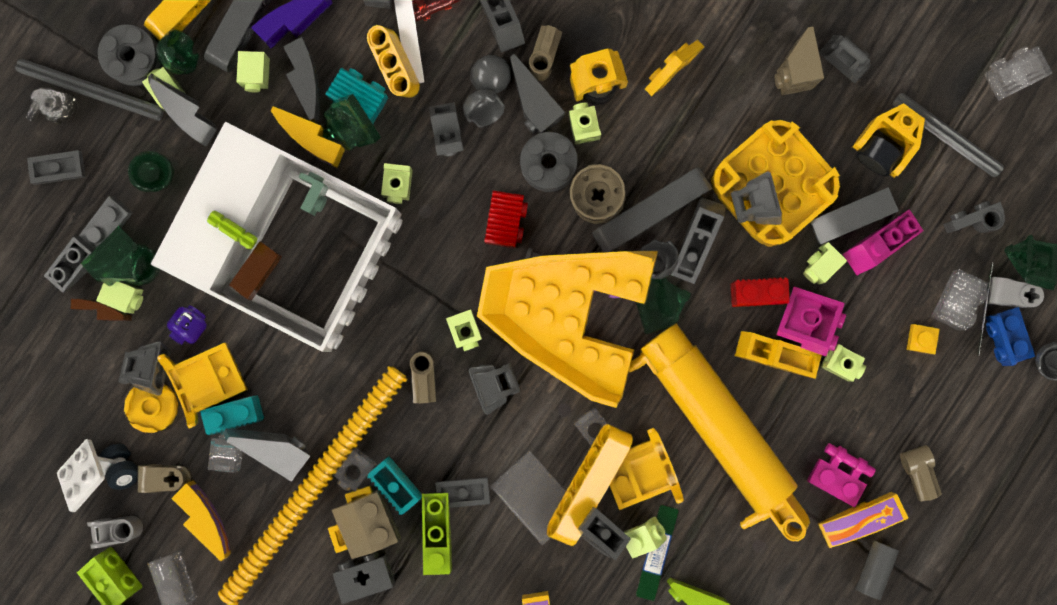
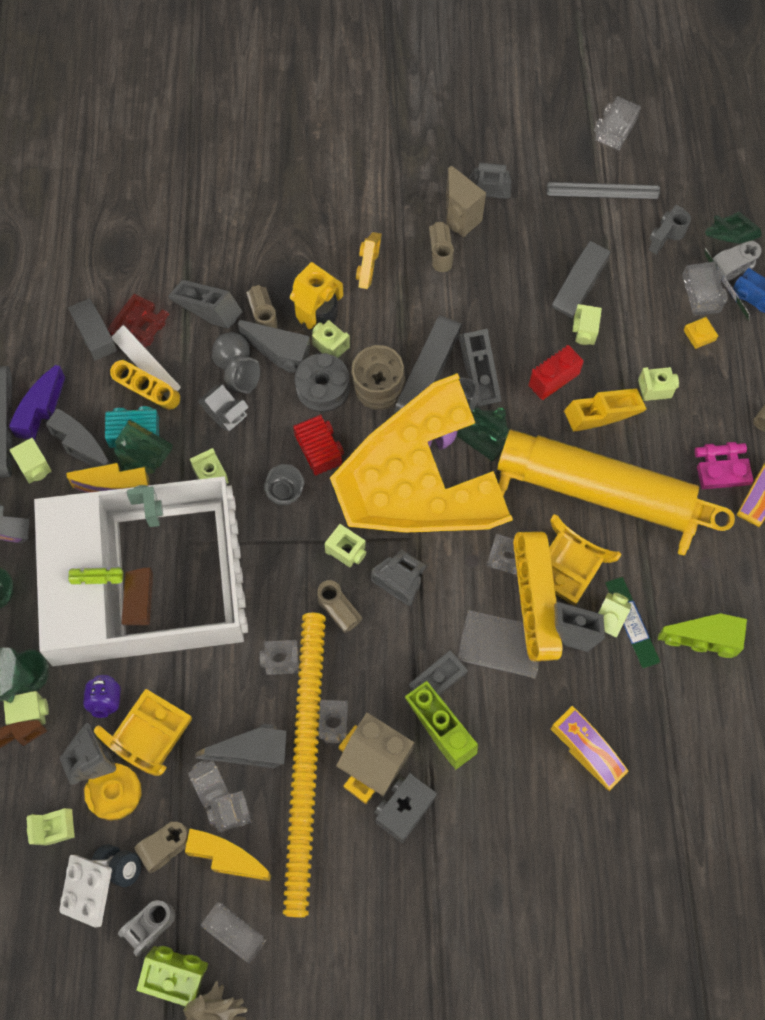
camera: 35 degrees left, 20 degrees down
teal brick [201,395,264,435] -> none
teal brick [367,456,422,515] -> none
yellow plate [711,120,840,247] -> none
dark grey piece [731,171,782,225] -> none
dark pink plate [777,287,847,356] -> none
dark pink slope [843,209,924,275] -> none
yellow piece [853,103,925,178] -> none
none -> yellowish green bracket [27,808,75,845]
none -> clear brick [207,791,252,832]
none -> clear brick [260,640,299,675]
none -> dark grey hair [264,464,304,505]
none -> dark tan piece [429,222,454,272]

